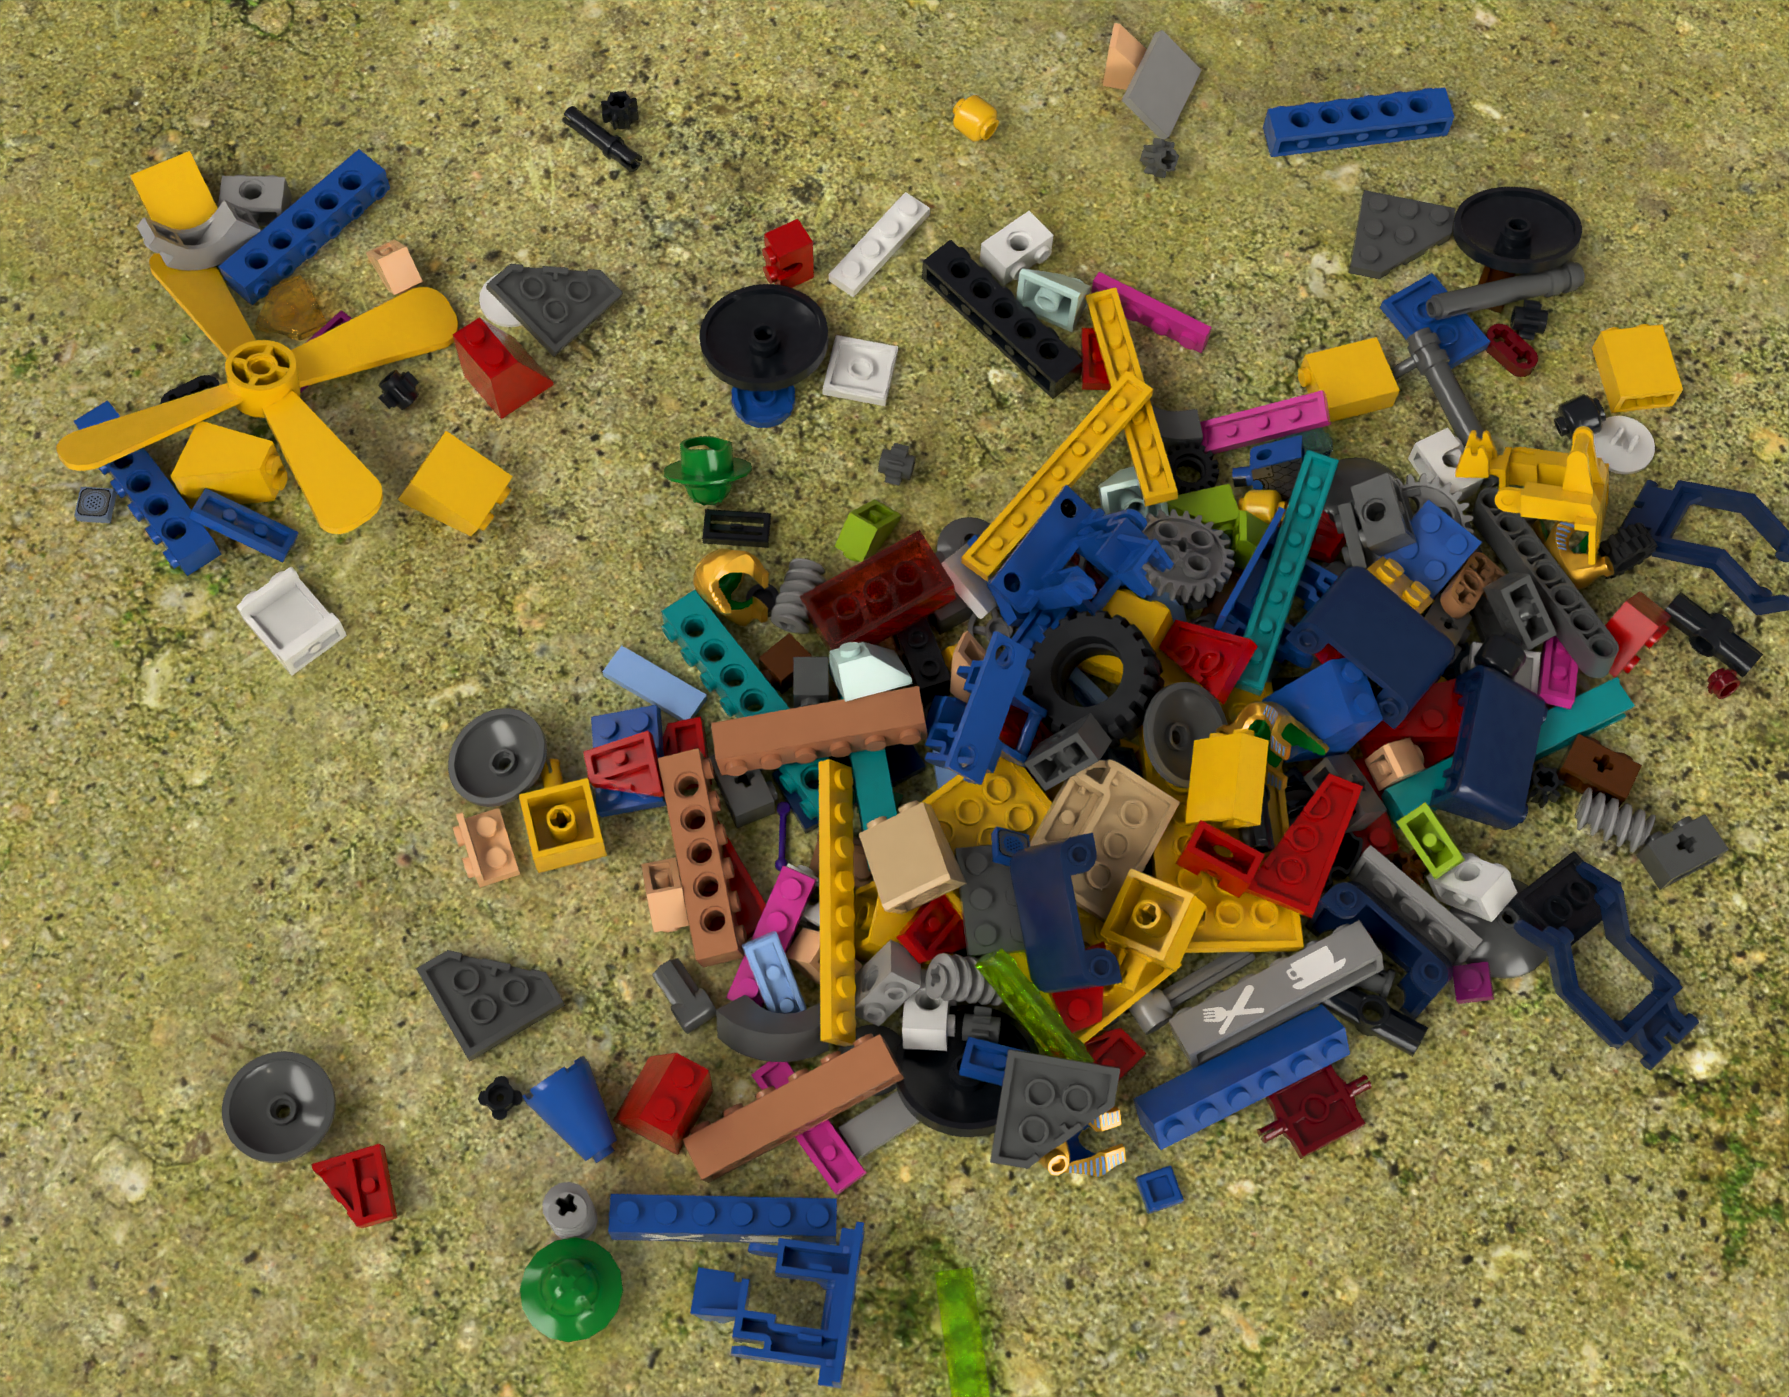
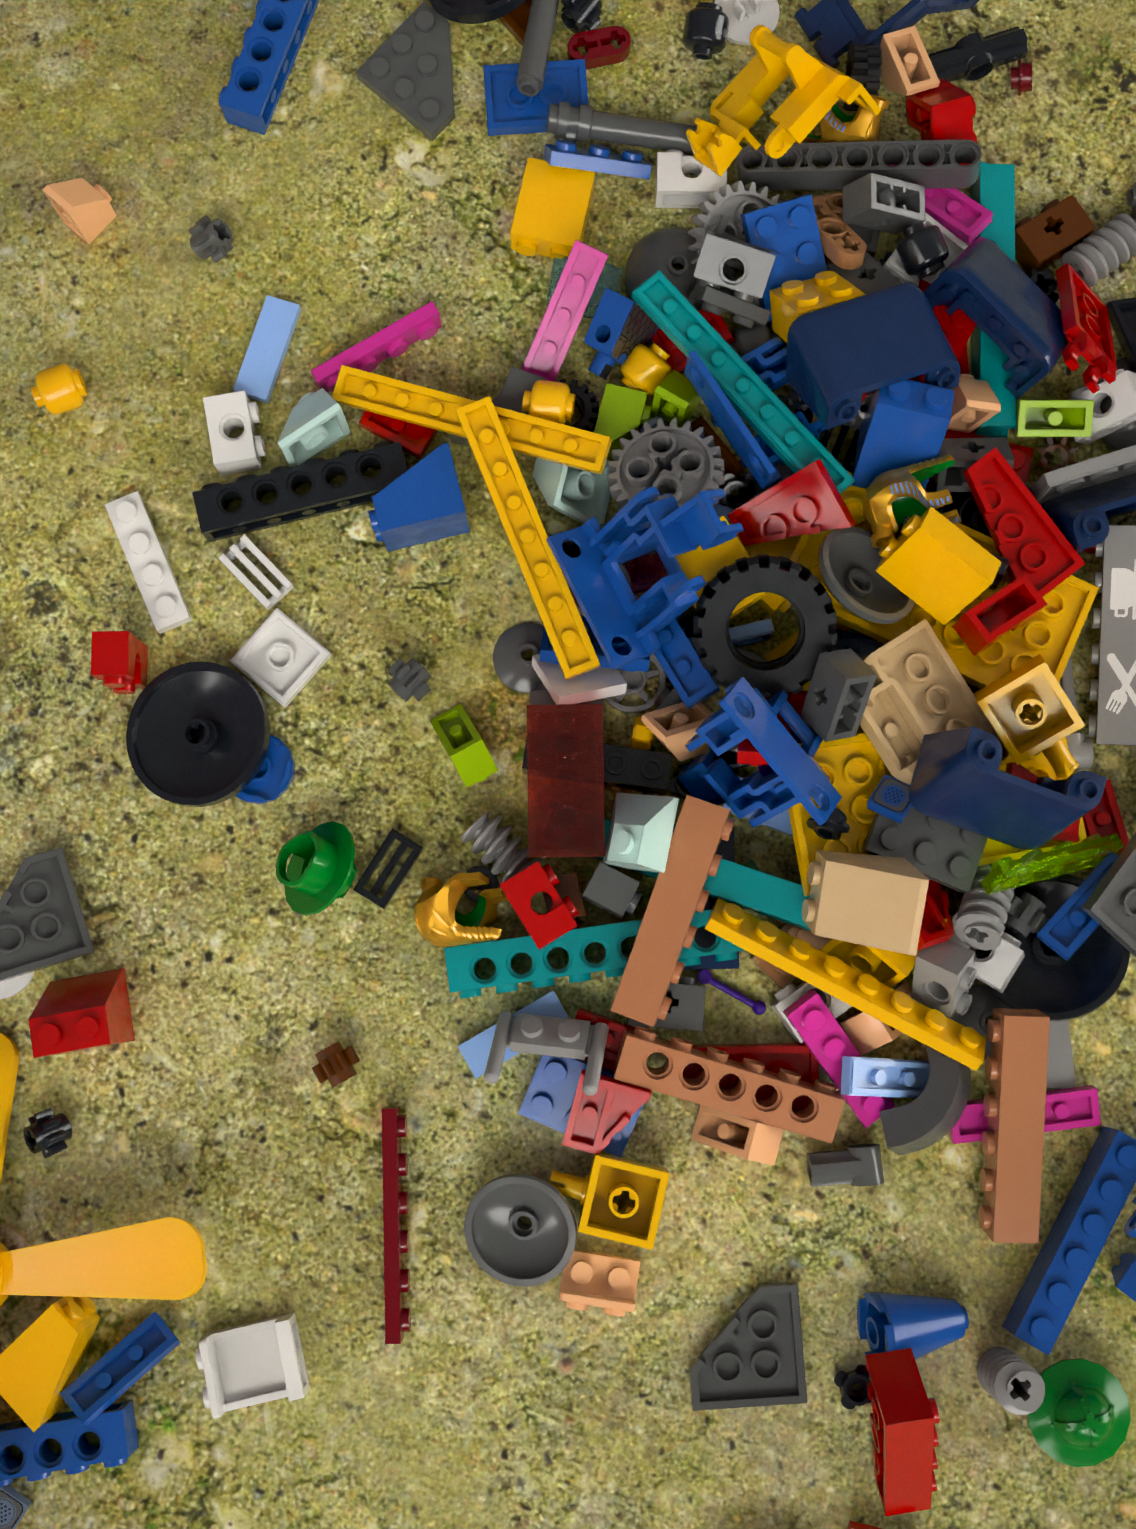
camera: 60 degrees left, 15 degrees up
yellow slope [397,431,513,536] -> none
red slope [613,1053,713,1155] -> none
light grey tile [1122,30,1201,139] -> none
none -> white tile [219,534,294,611]
none -> light blue tile [233,295,301,404]
none -> reddish brown gear [312,1041,360,1088]
none -> blue slope [368,443,470,552]
none -> dark red plate [381,1106,411,1344]
none -> light grey plate [484,1011,609,1096]
none -> red brick [499,861,580,950]
none -> yellow head [522,380,575,425]
none -> plate [543,140,652,179]
none -> black plate [806,807,850,840]
none -> red wedge [865,1348,939,1516]
none -> light nougat slope [880,26,940,96]
none -> red tile [1056,263,1117,394]

